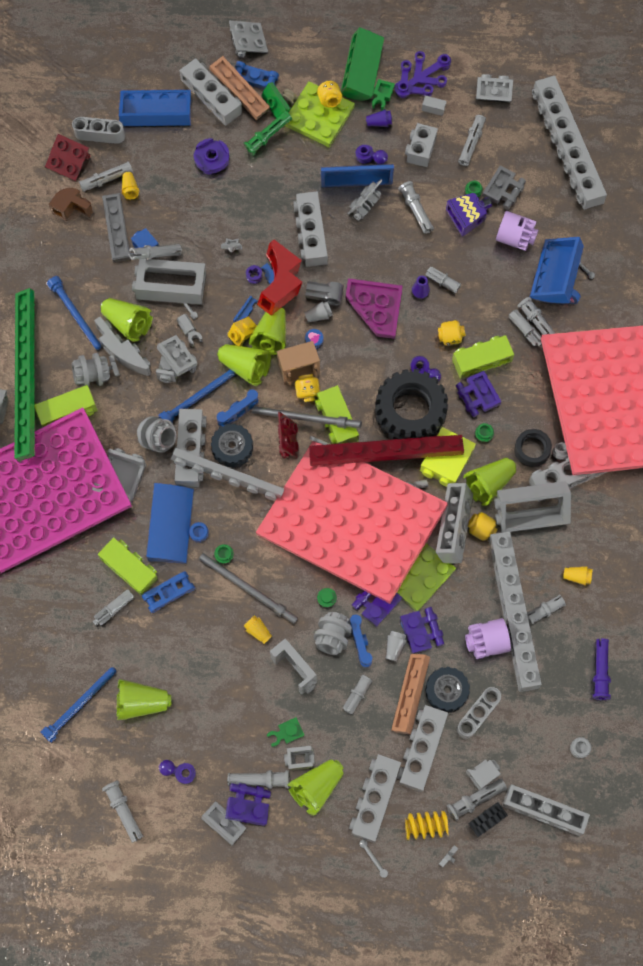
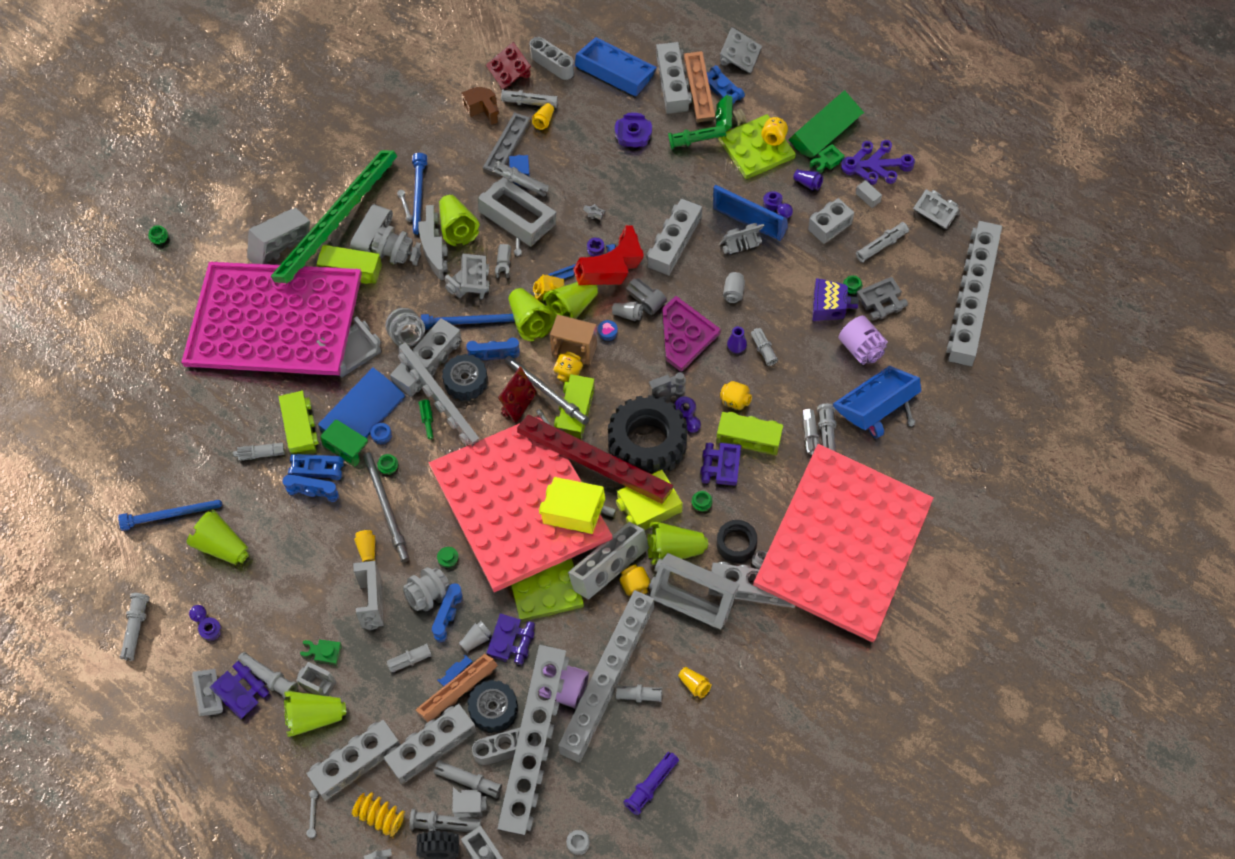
camera: 35 degrees right, 10 degrees down
dark purple plate [352,591,402,628] -> none
light grey pin [398,181,434,234] -> none
none -> blue plate [282,475,339,502]
none -> green panel [320,420,368,467]
none -> light grey beam [350,204,393,253]
none -> light grey hinge [397,190,413,222]
none -> green axle [418,399,434,440]
none -> light grey pin [434,760,502,799]
none -> blue piece [438,655,473,687]
none -> light grey brick [497,645,569,835]
none -> neon yellow brick [539,477,605,534]
none -> flat silver plate [649,372,686,403]
none -> light grey brick [723,272,745,303]

